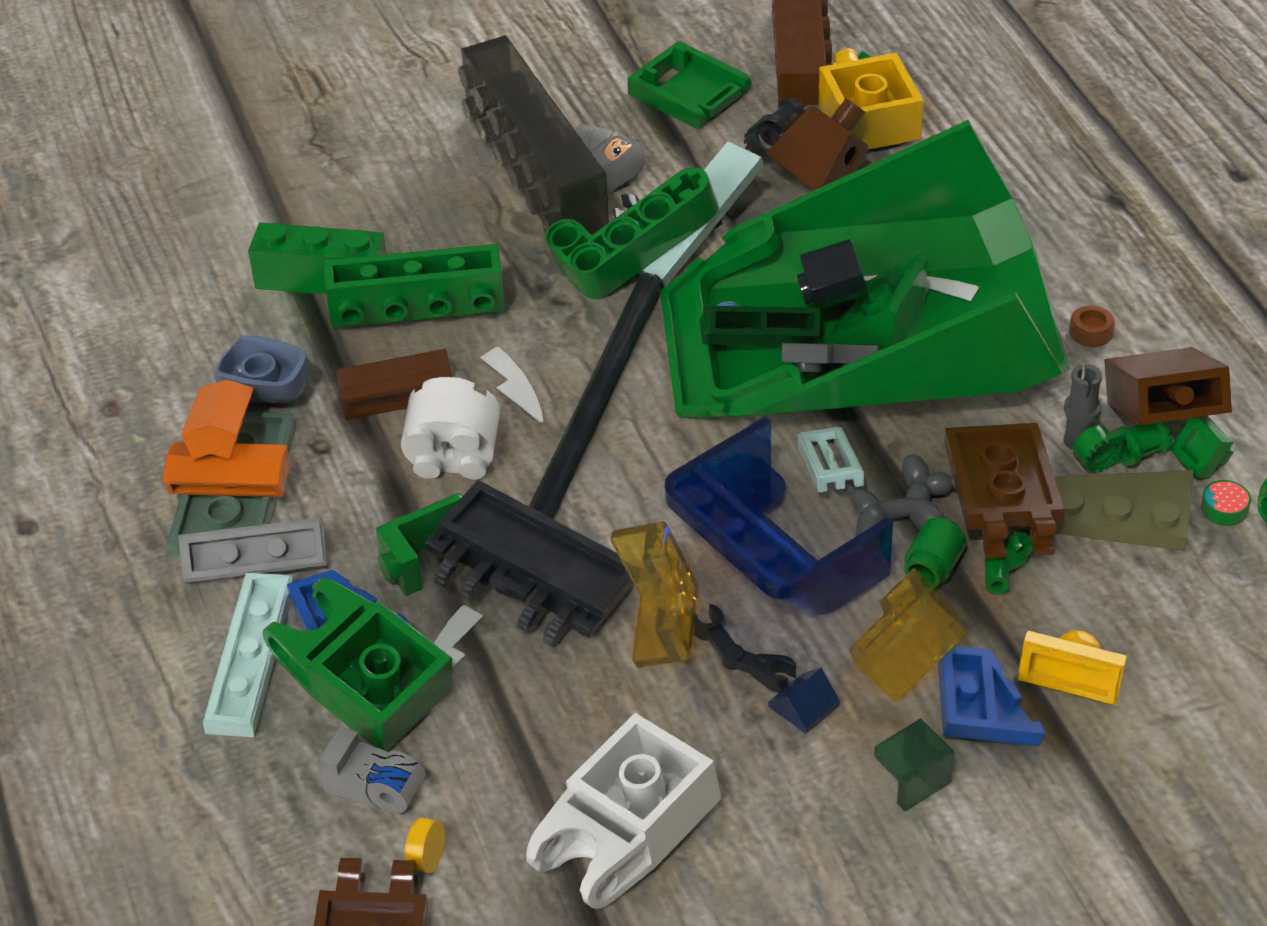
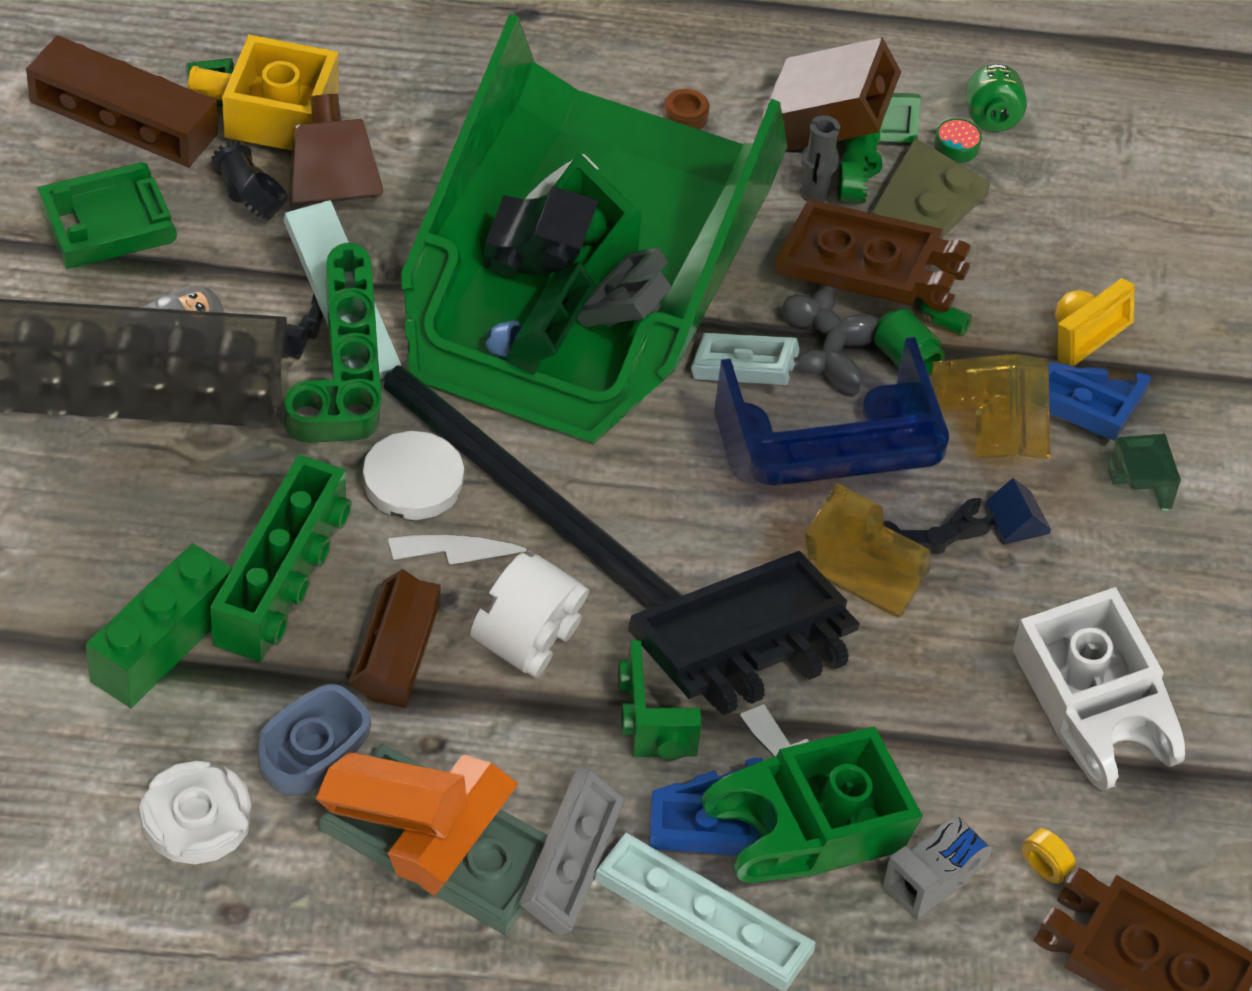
camera: 70 degrees left, 5 degrees up
none -> white tile [139,761,252,864]
none -> white tile [363,431,464,520]

